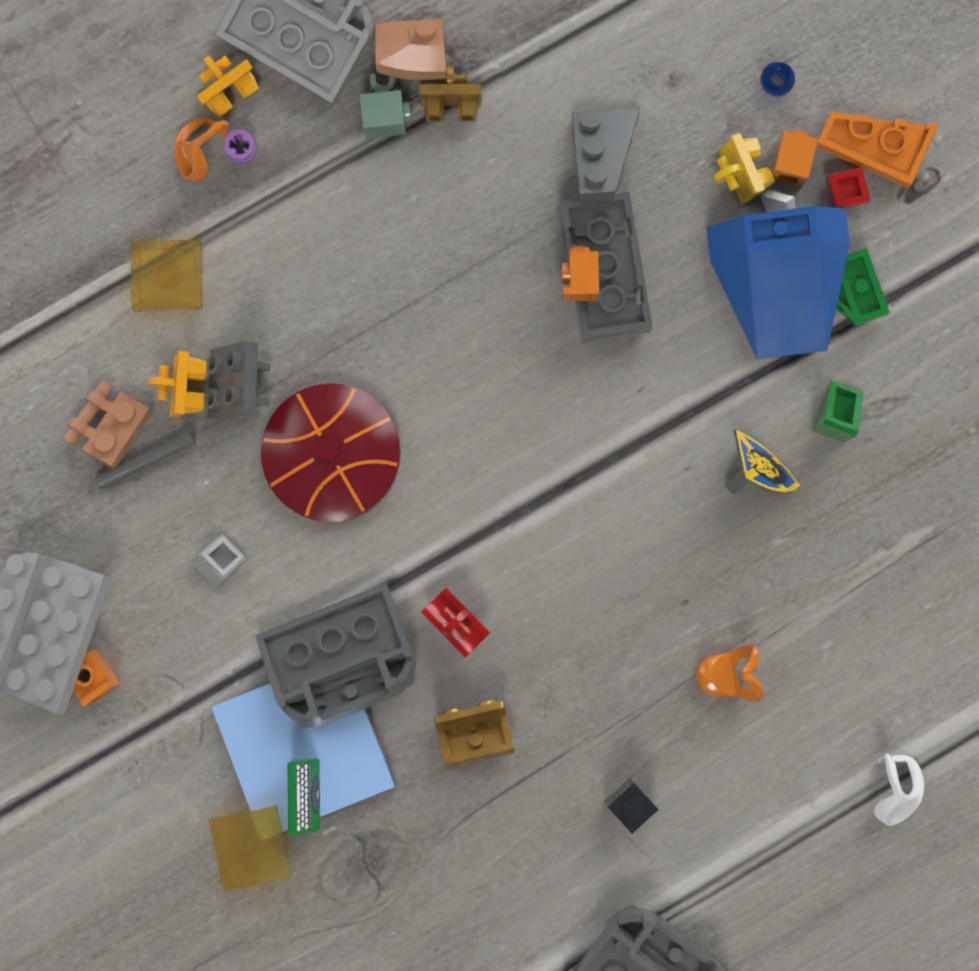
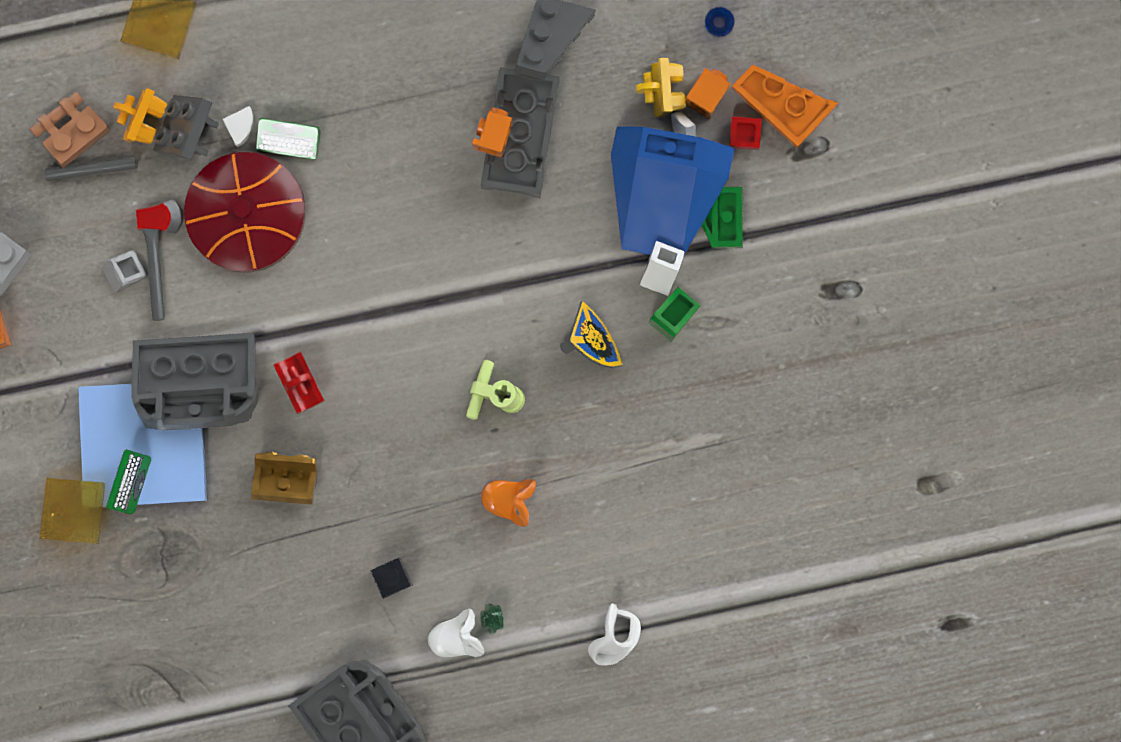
camera: 15 degrees right, 0 degrees up
none -> piece [136,200,182,321]
none -> white tile [223,106,254,147]
none -> slope [256,118,321,160]
none -> white piece [428,609,484,657]
none -> yellowish green piece [466,360,525,420]
none -> clear green plate [480,603,504,634]
none -> white brick [640,241,685,296]

